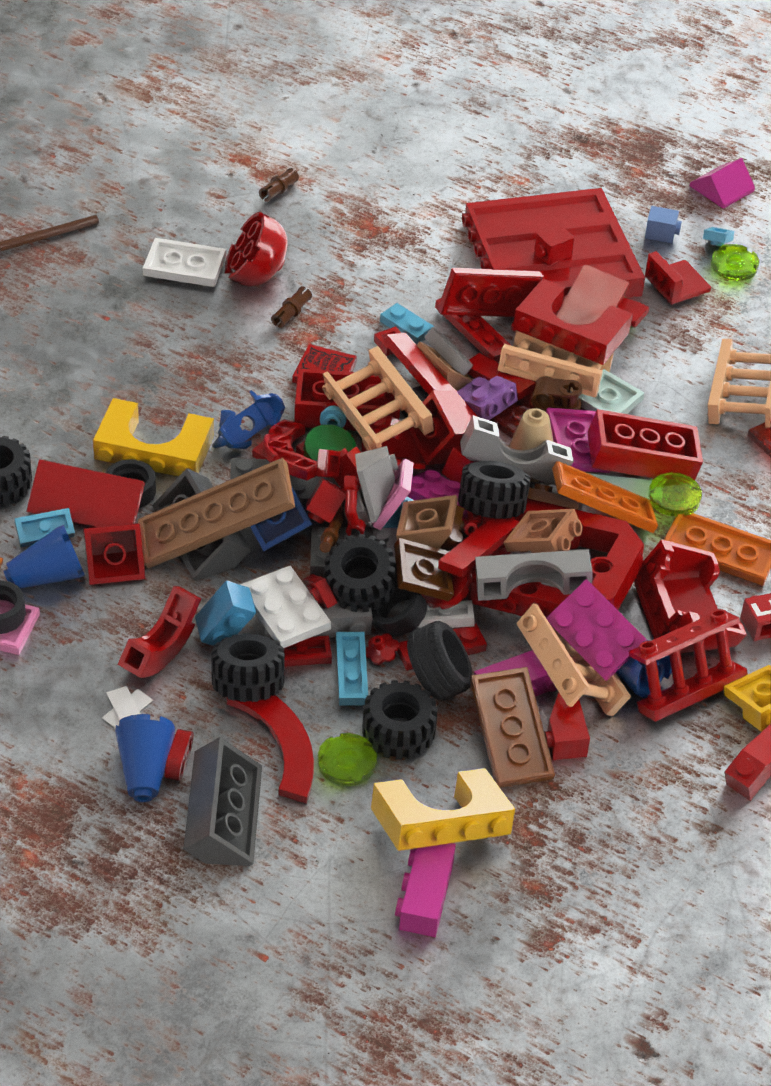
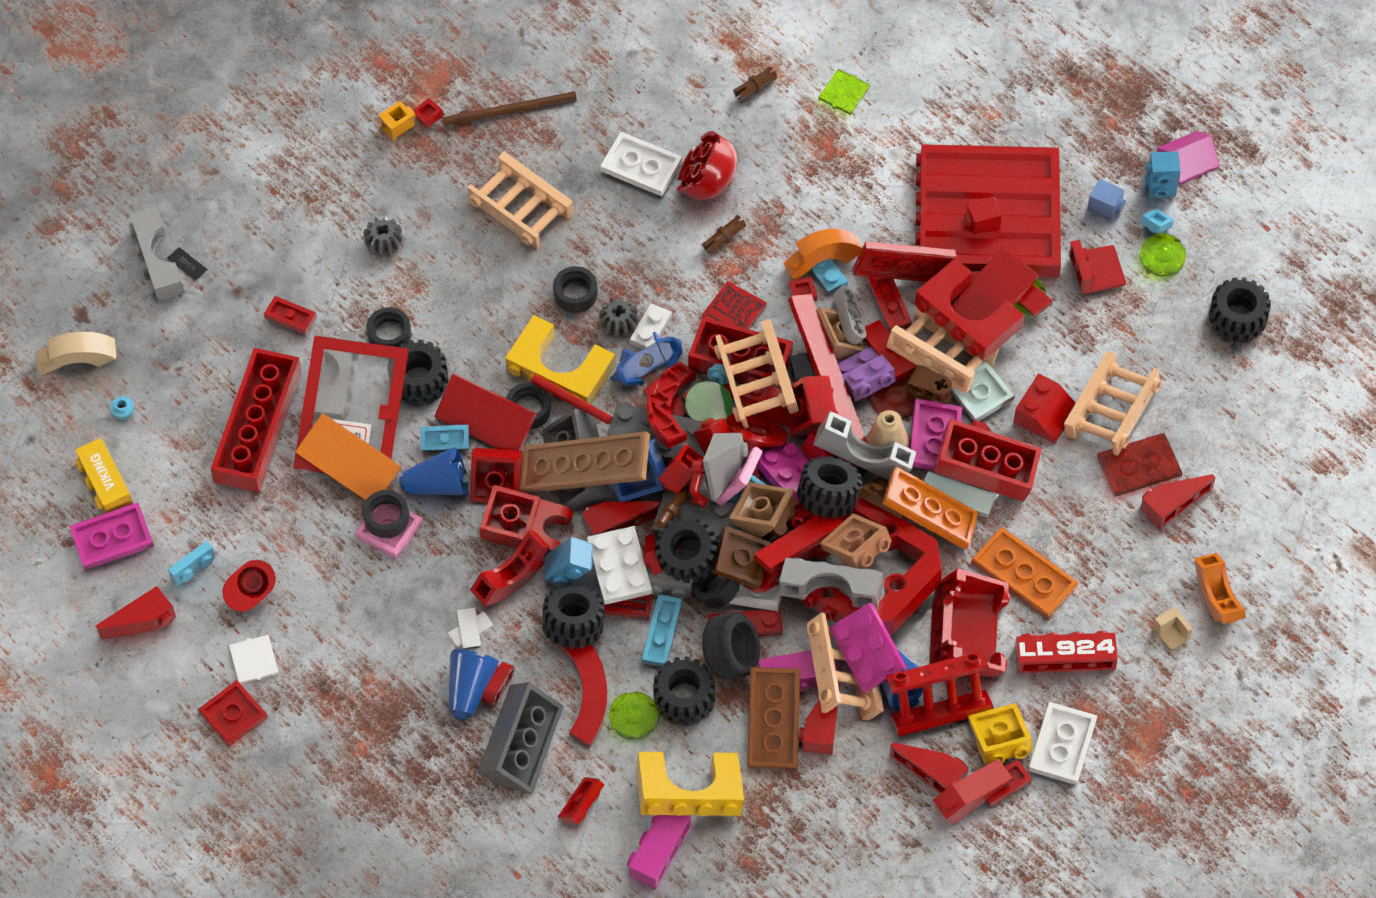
camera: 20 degrees right, 15 degrees up
red tile [316,449,341,478] -> none
red plant [366,633,400,665] -> none
clear neon green tile [648,472,702,517] -> none
none -> light nougat fence [467,152,574,250]
none -> red brick [480,485,574,556]
none -> red bar [531,374,613,425]
none -> black tyre [553,266,598,313]
none -> red plate [558,777,605,825]
none -> red slope [582,501,660,536]
none -> dark grey gear [599,297,639,338]
none -> white plate [630,303,672,349]
none -> orange arch [783,228,862,280]
none -> clear neon green piece [818,69,871,115]
none -> red slope [889,742,968,793]
none -> red slope [1013,373,1076,444]
none -> dark azure brick [1143,151,1181,198]

